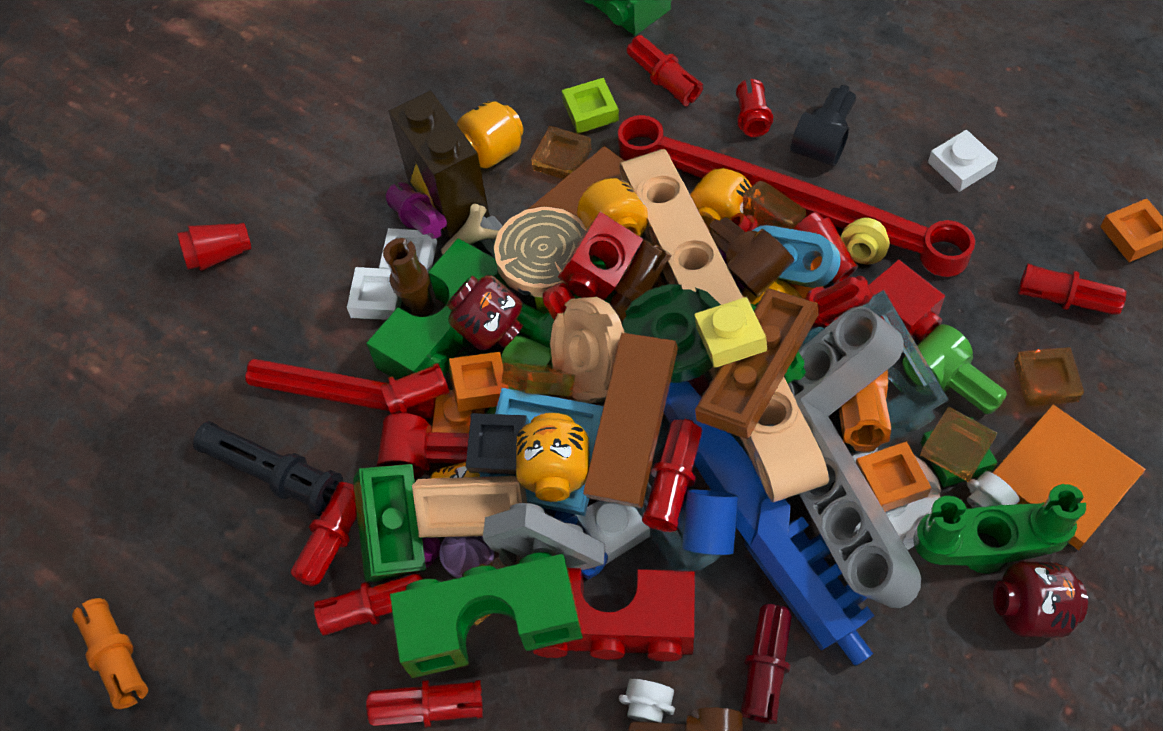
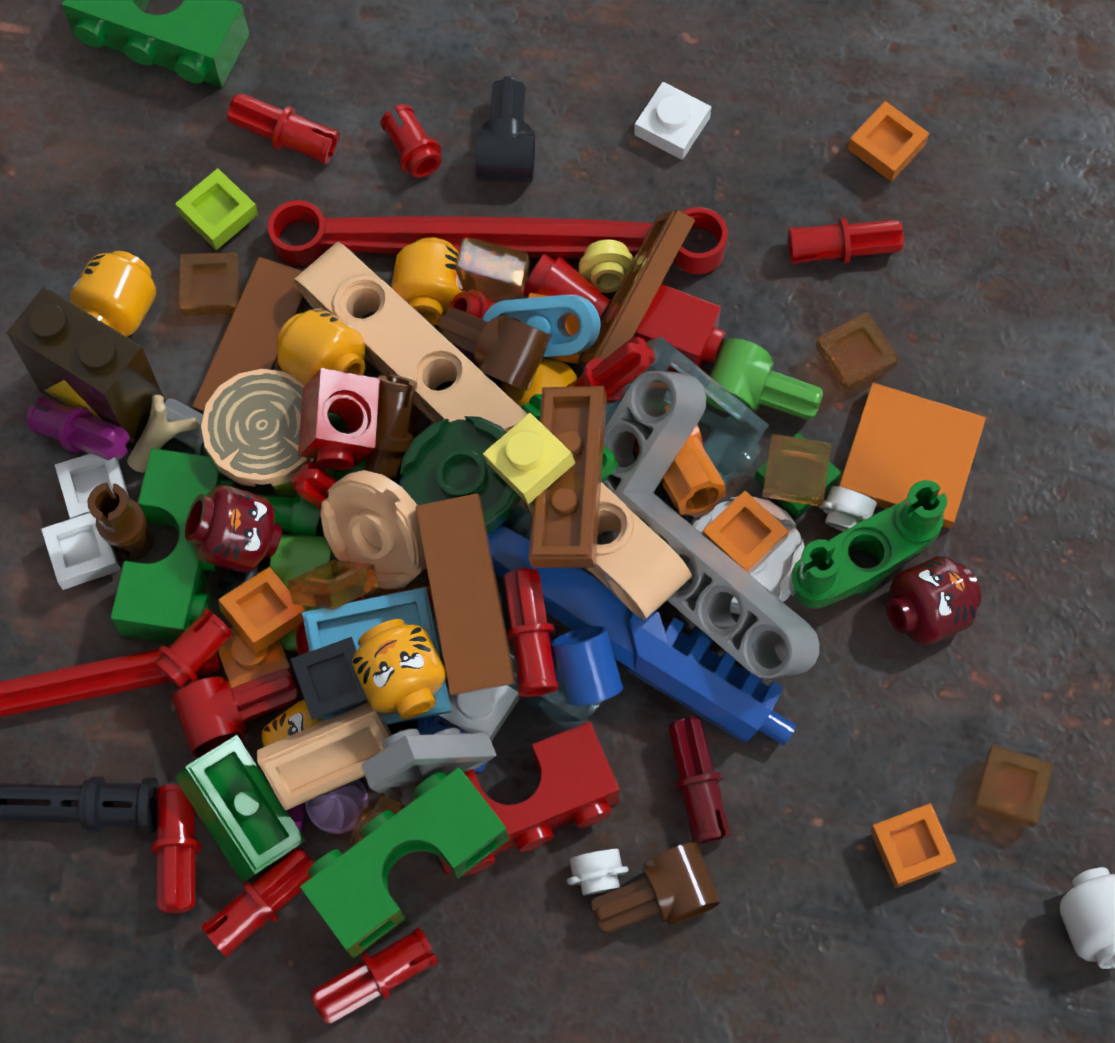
camera: 30 degrees left, 10 degrees up
none -> dark orange tile [579,210,695,368]

